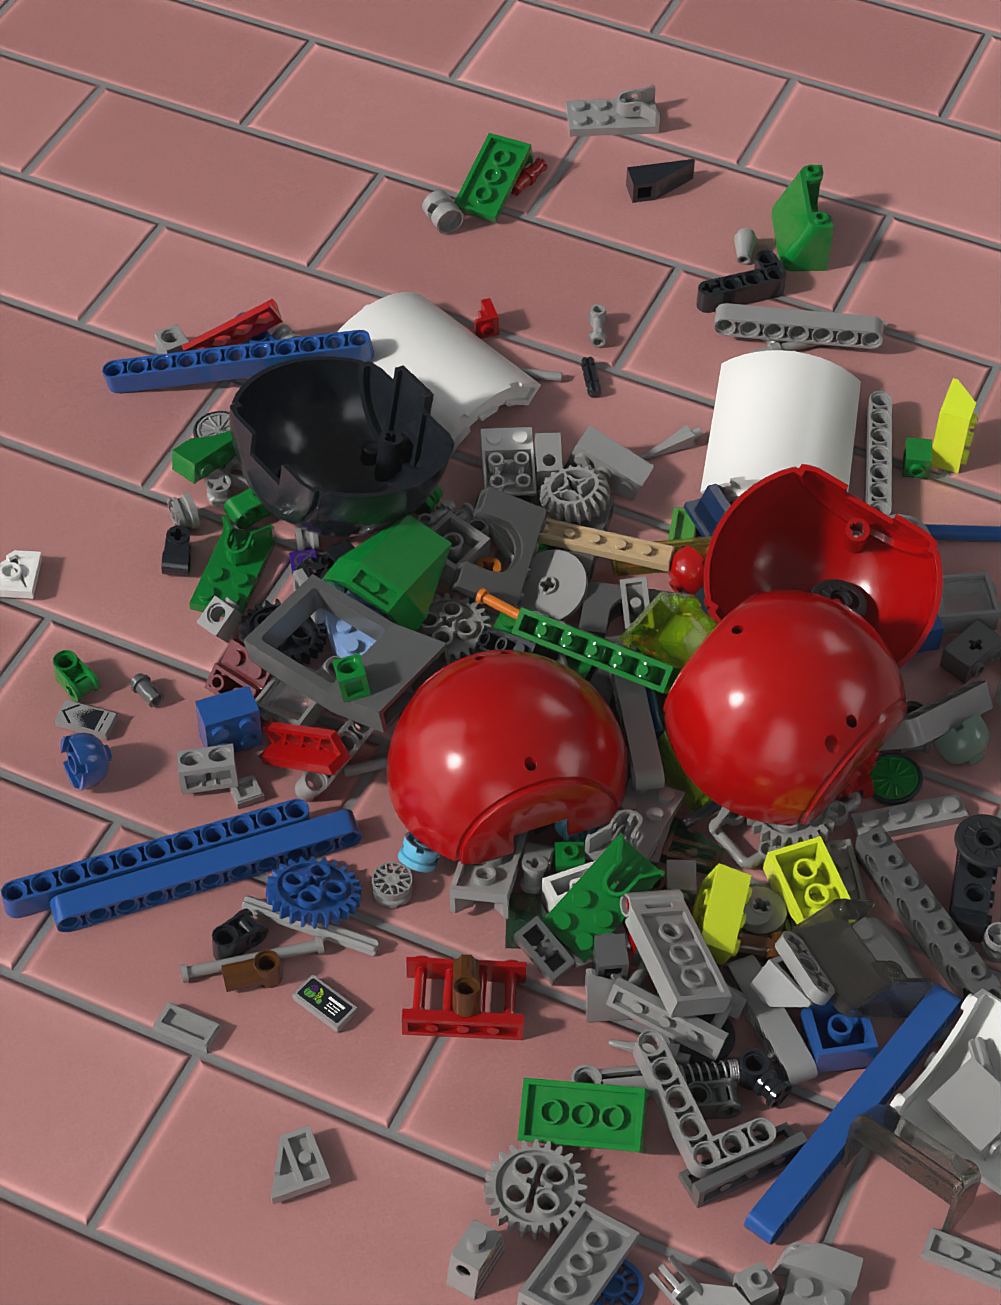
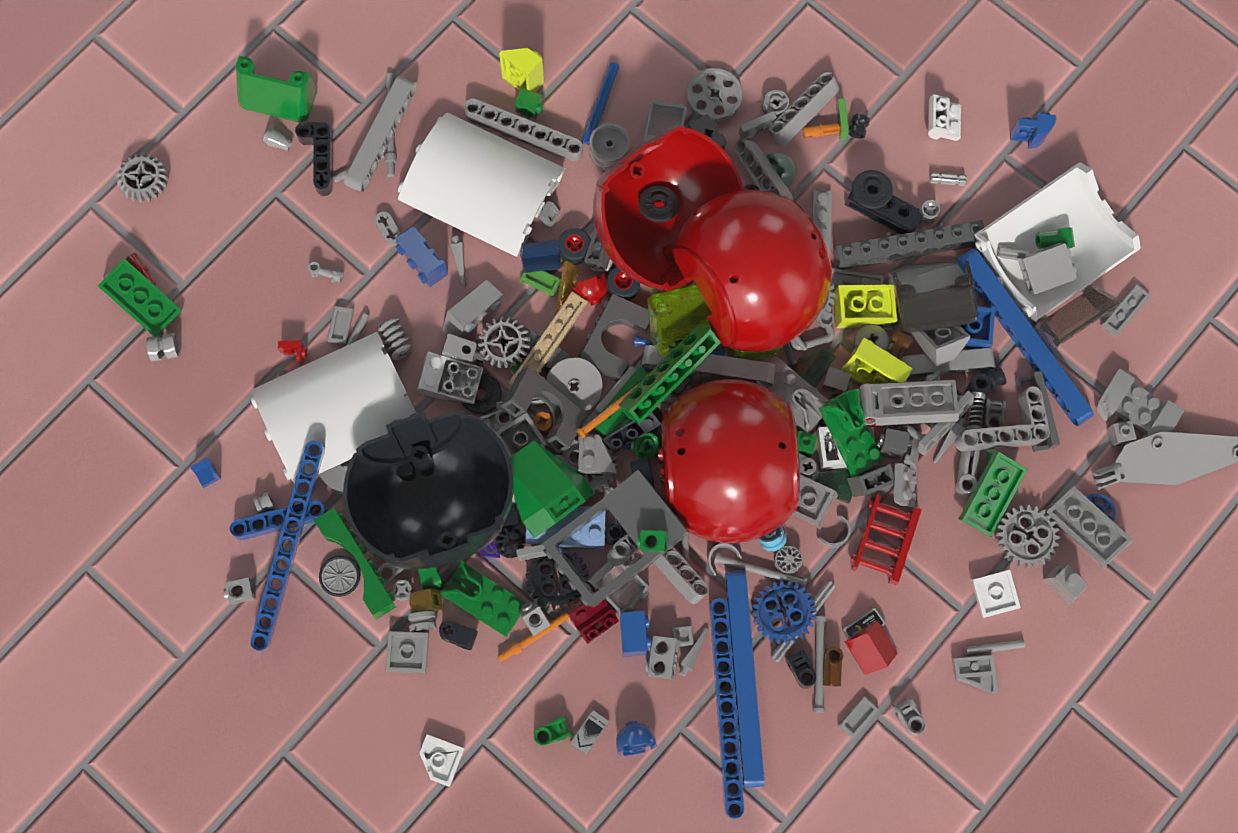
camera: 75 degrees left, 25 degrees up
dark grey pin [130,673,164,707] -> none
red fence [182,298,283,351] -> none
red fence [259,721,351,775] -> none
reddish brown piece [453,954,481,1017] -> none
light grey plate [566,84,660,137] -> none
black axle [581,356,601,398] -> none
light grey slope [620,576,655,639] -> none
black slope [626,159,695,203] -> none
light grey beam [775,931,835,1006] -> none
none -> light grey gear [116,153,168,203]
none -> blue panel [190,458,221,488]
none -> light grey tile [327,306,354,346]
none -> light grey beam [375,212,401,246]
none -> light grey piece [378,318,412,361]
none -> light grey plate [386,631,429,674]
none -> blue wedge [395,226,448,287]
none -> pearl gold brick [409,589,442,613]
none -> orange bar [497,612,570,662]
none -> light grey wing [578,434,616,475]
none -> light grey piece [679,627,709,677]
none -> light grey helmet [707,543,742,576]
none -> light grey bar [714,552,807,588]
none -> light grey helmet [817,514,851,548]
none -> red slope [844,620,898,675]
none -> light grey piece [891,696,926,736]
none -> light grey plate [894,463,917,508]
none -> light grey bar [965,640,1025,655]
none -> white plate [971,570,1021,618]

